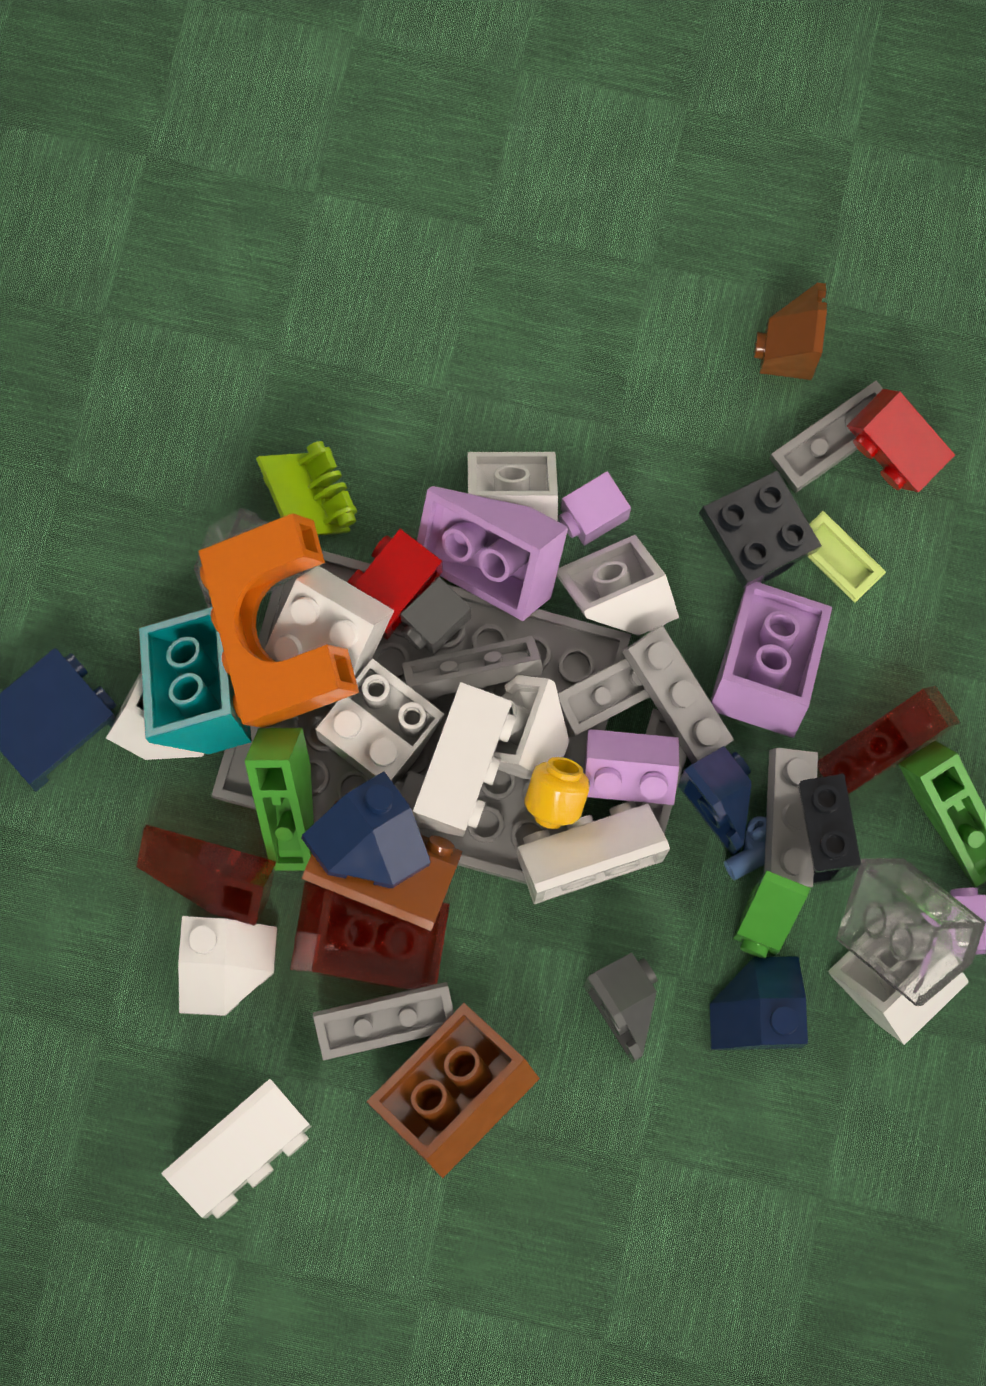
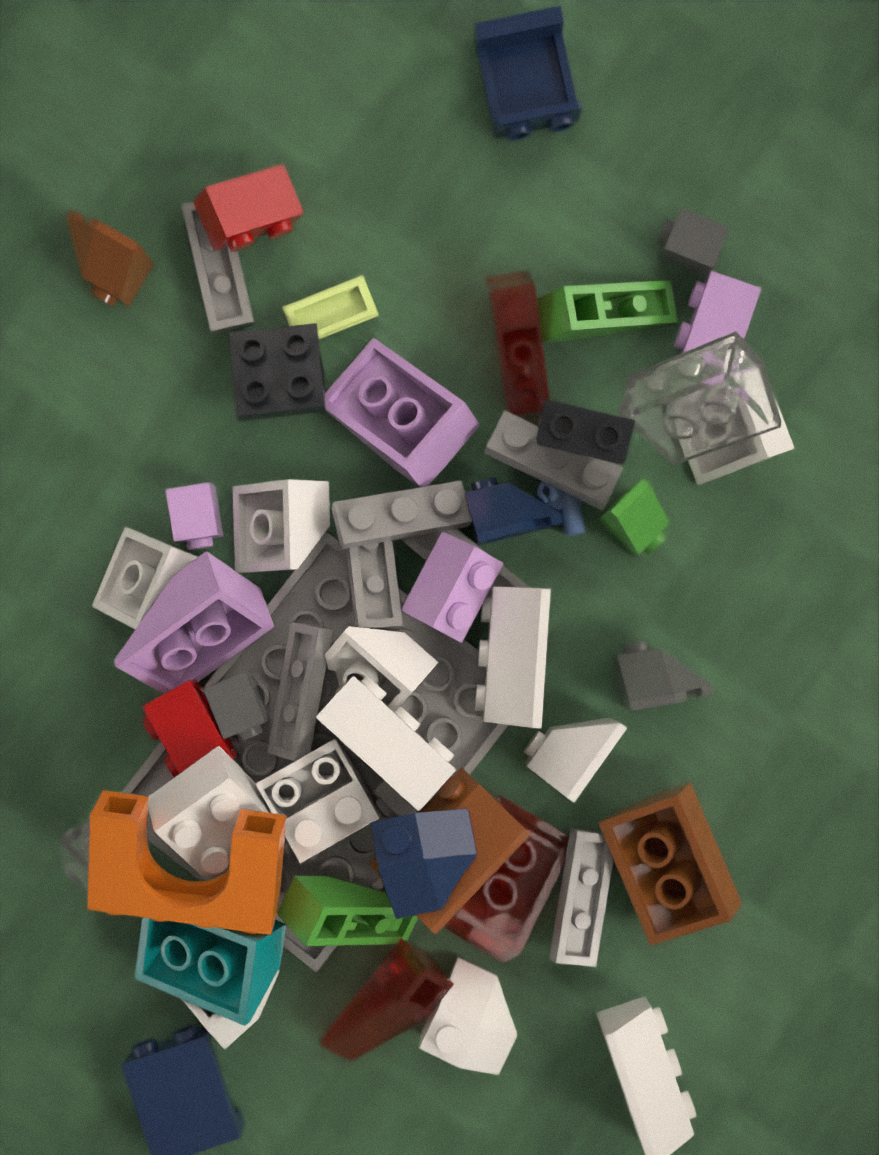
camera: 65 degrees left, 10 degrees up
lime hinge [256,441,357,536] -> none
yellow head [524,757,590,829] -> none
dark blue slope [709,956,808,1050] -> none
none -> white slope [524,717,627,802]

